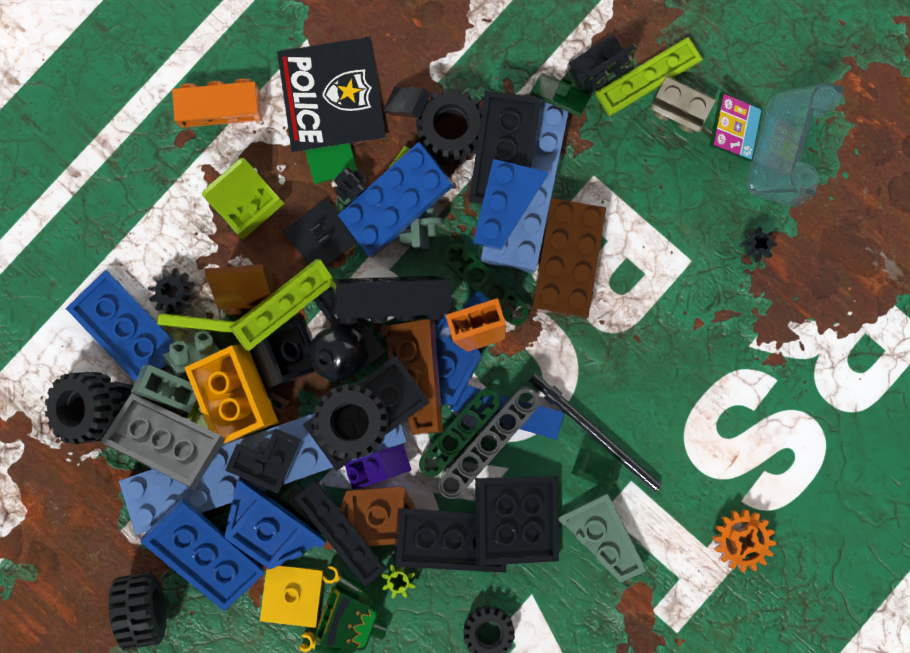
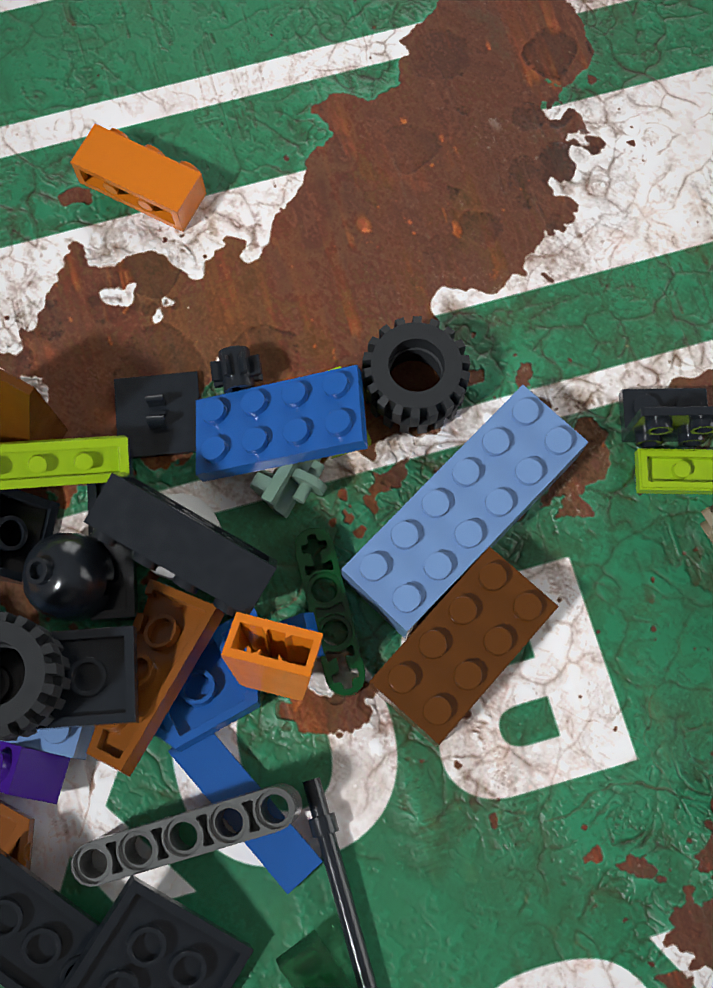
camera: 30 degrees right, 10 degrees down
lime bracket [202,158,284,240] -> none
black sticker [277,37,386,152] -> none
green piece [305,143,357,185] -> none
black tile [383,86,430,118] -> none
dark green beam [419,388,500,477] -> none
black plate [469,90,541,205] -> none
blue wing [473,159,549,250] -> none
dark green piece [530,73,591,117] -> none

